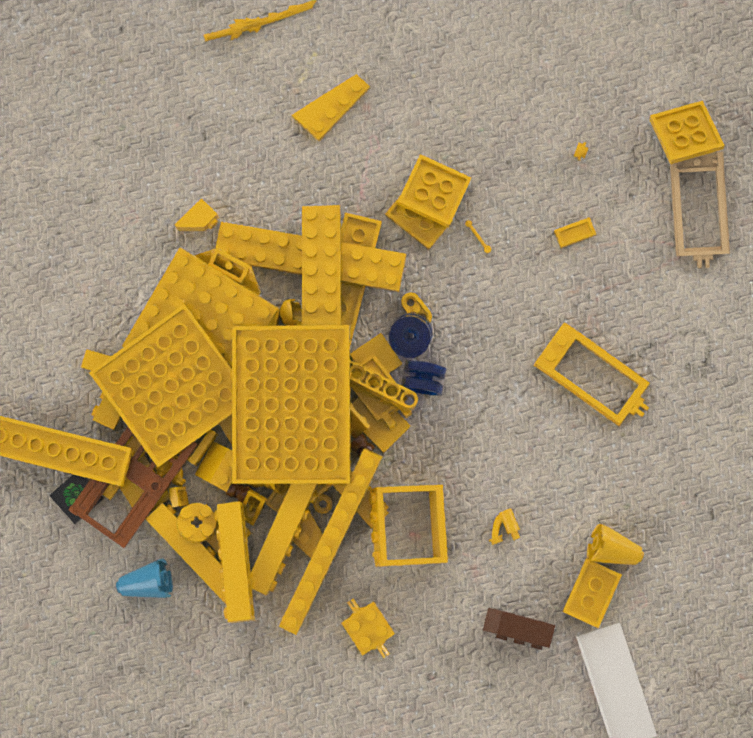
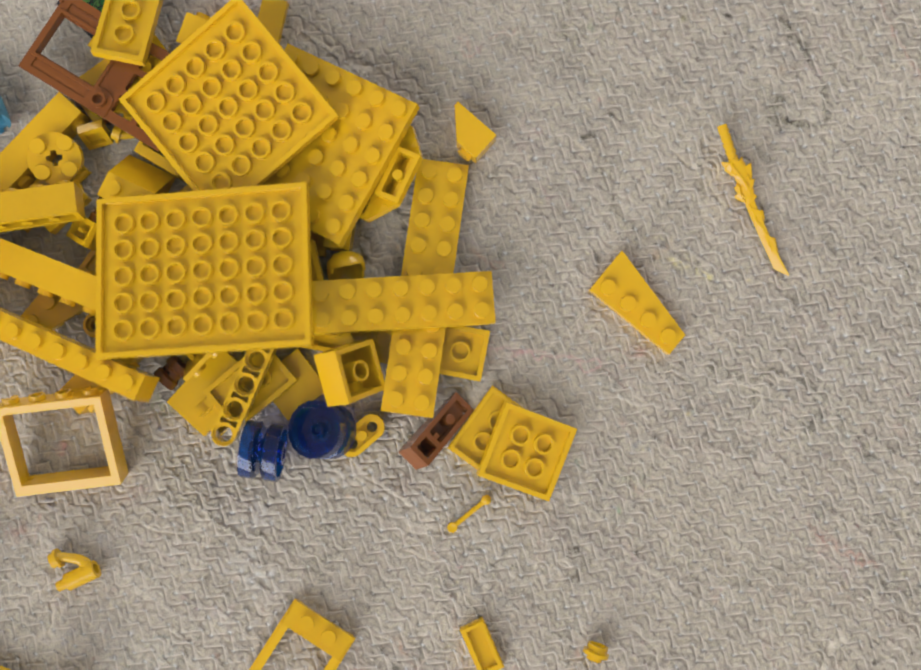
camera: 85 degrees right, 5 degrees up
none -> yellow brick [314,338,385,407]
none -> dark orange slope [398,392,474,470]

